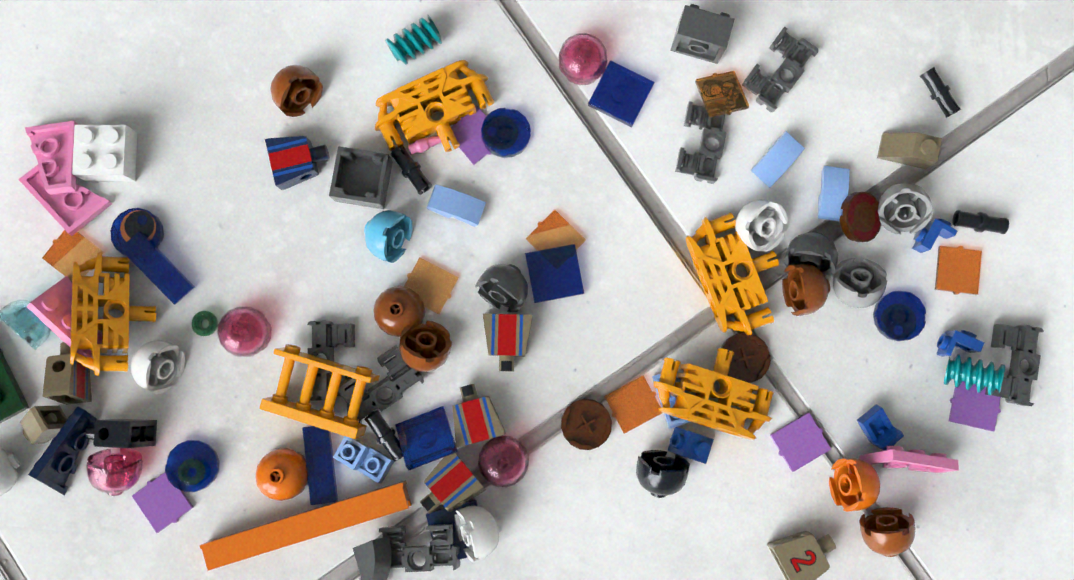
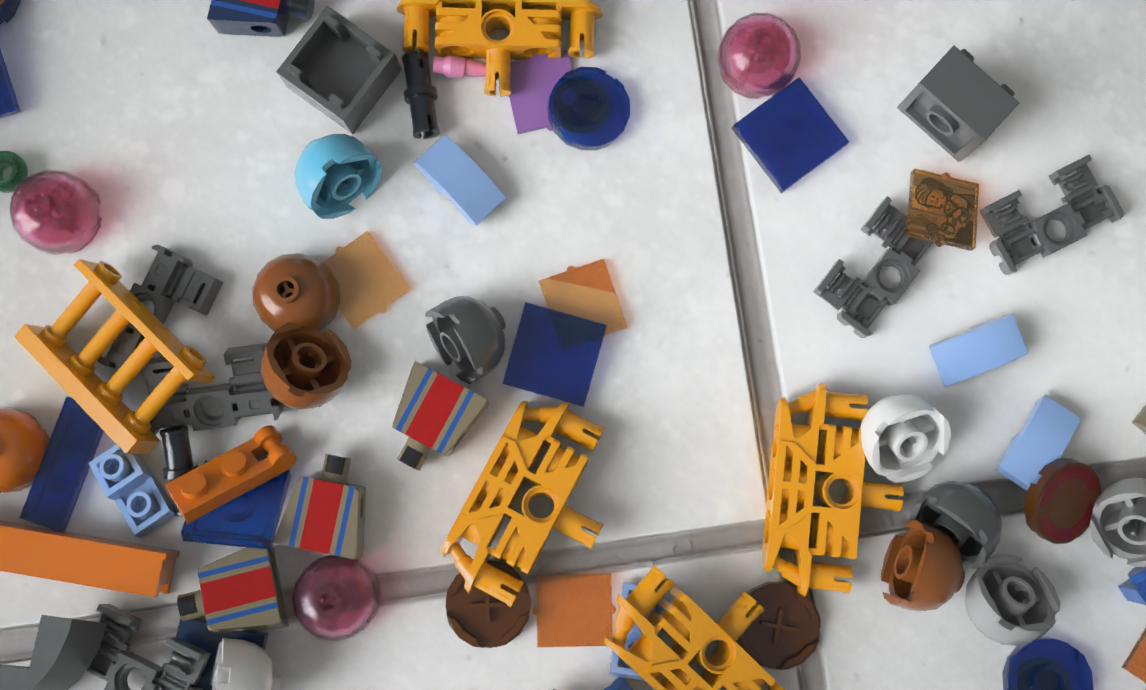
camera: 25 degrees right, 0 degrees up
none -> orange plate [165,425,297,524]
none -> light orange piece [441,401,605,607]

